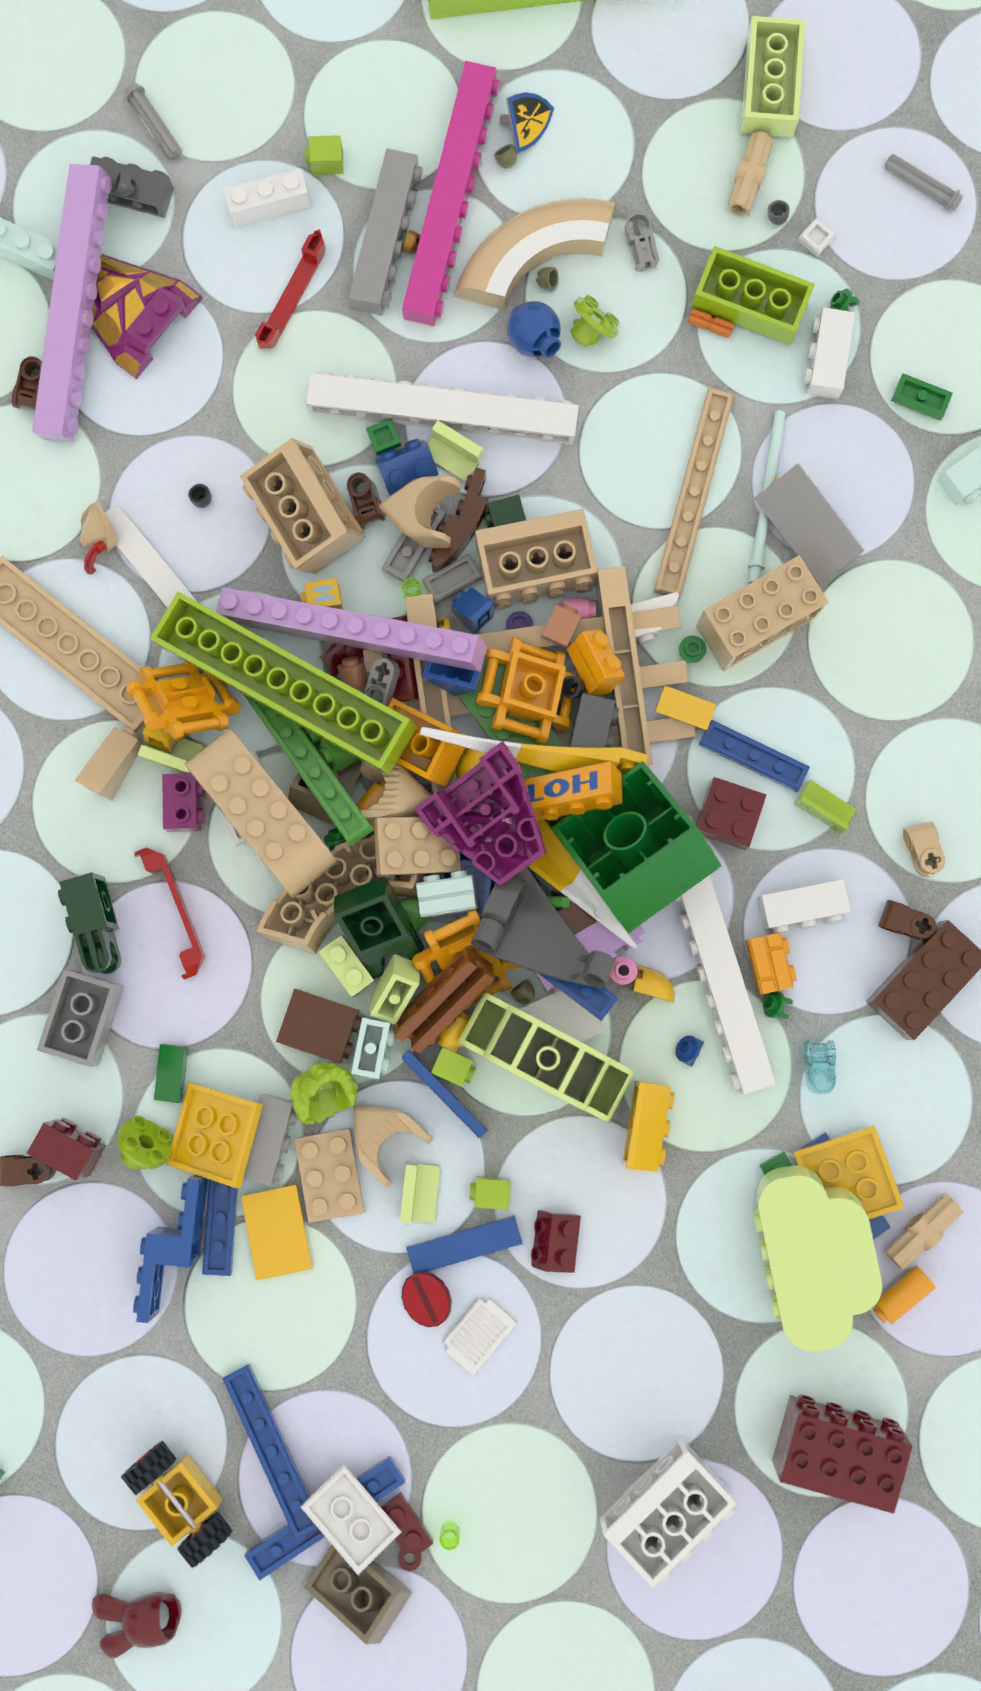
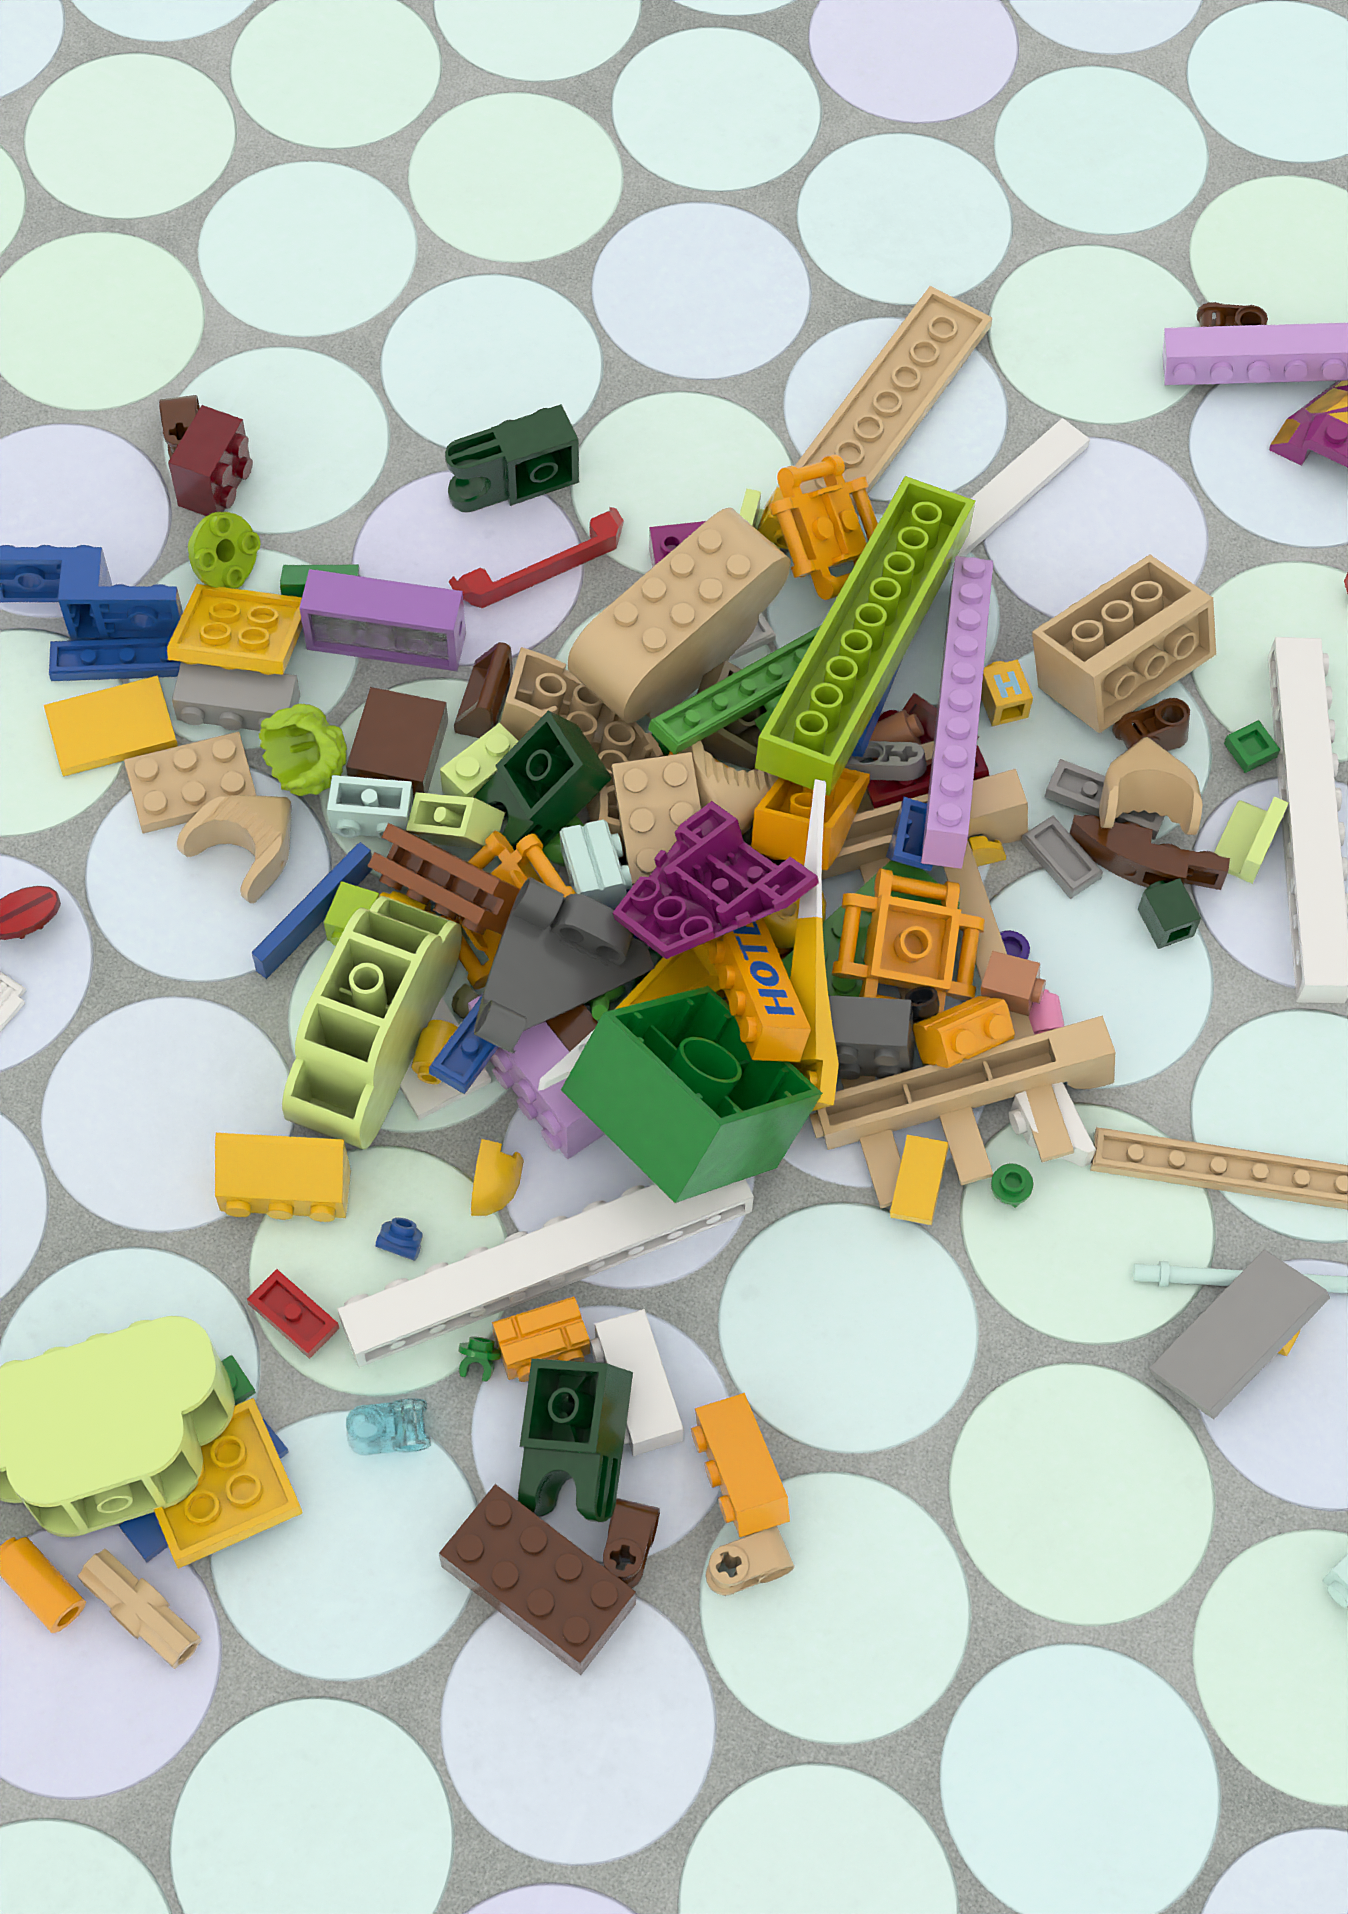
camera: 80 degrees right, 20 degrees down
light grey brick [37,969,124,1067] -> none
tan slope [75,727,144,801] -> none
tan piece [79,500,118,575] -> none
black hinge [188,484,212,508] -> none
blue bracket [375,439,439,495] -> none
yellowish green panel [400,1162,440,1223] -> none
clear neon green hinge [402,578,422,598] -> none
blue tile [406,1215,522,1274] -> none
blue slope [451,587,494,635] -> none
lime brick [469,1176,511,1210] -> none
tan brick [475,509,598,610] -> none
dark red bracket [531,1210,581,1273] -> none
bright pink brick [609,956,637,985] -> none
tan brick [696,555,829,672] -> none
dark red brick [696,777,767,850] -> none
blue tile [698,719,810,792] -> none
lime panel [794,780,857,833] -> none
none -> red plate [247,1269,340,1359]
none -> medium lavender brick [299,569,466,671]
none -> yellow brick [411,1020,458,1084]
none -> reddish brown tile [454,642,513,738]
none -> dark green brick [518,1359,633,1522]
none -> light orange brick [691,1393,790,1538]

